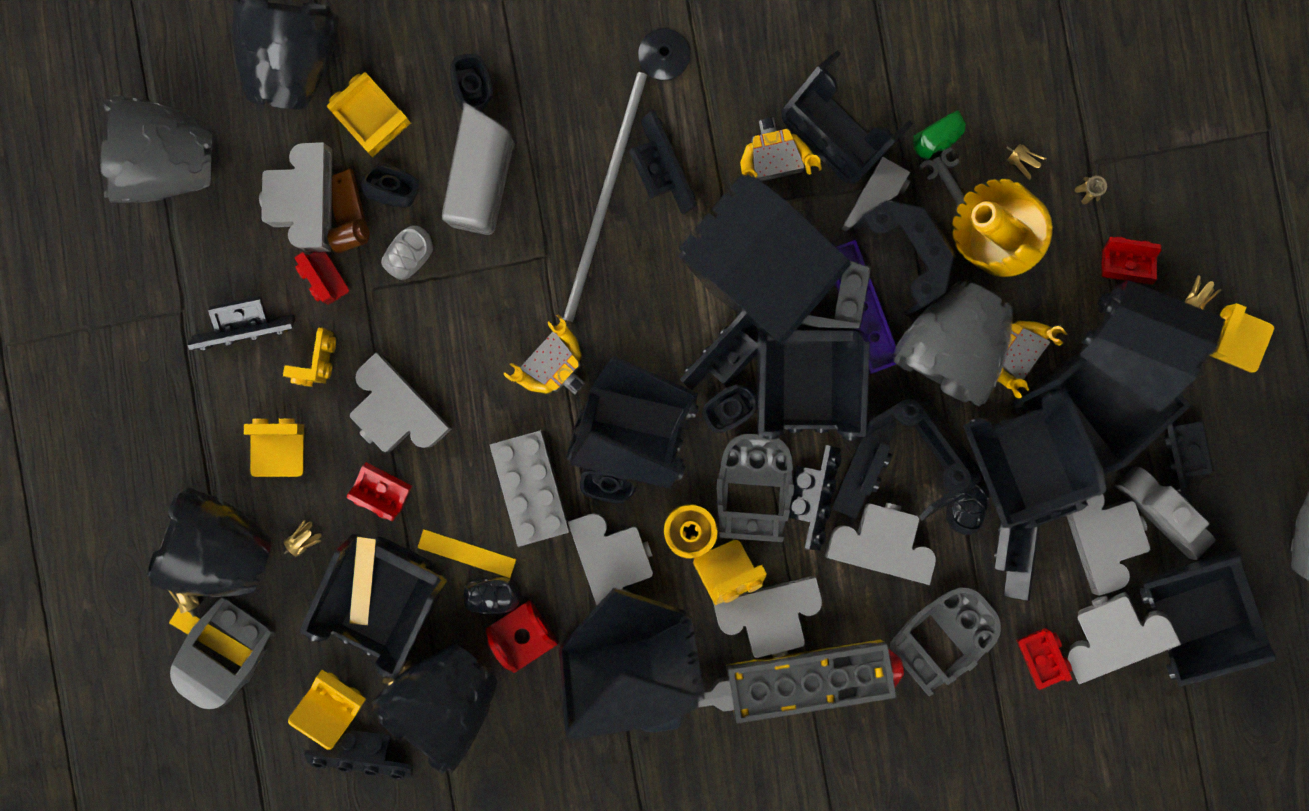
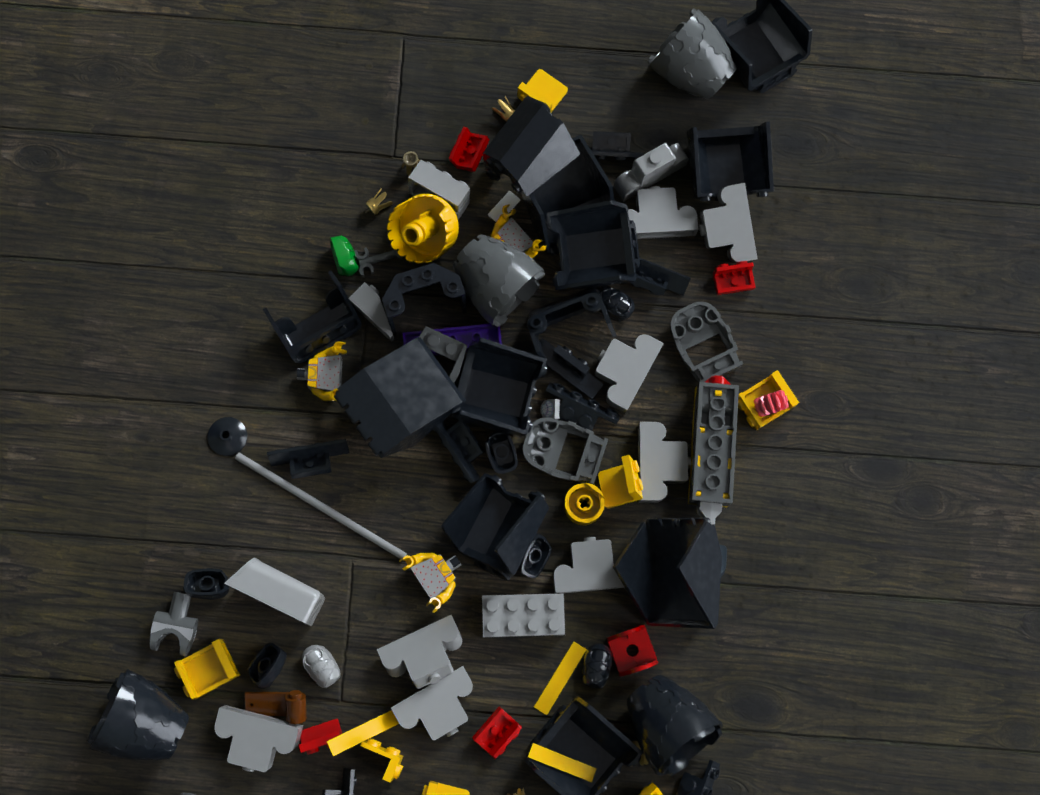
camera: 80 degrees left, 10 degrees down
none -> dark grey connector [150,592,198,657]
none -> yellow sticker [327,710,399,756]
none -> light grey brick [377,615,462,689]
none -> light grey piece [408,160,470,220]
none -> white sticker [488,191,520,222]
none -> tile [540,399,560,419]
none -> yellow panel [738,370,799,430]
none -> coral gear [754,390,789,417]

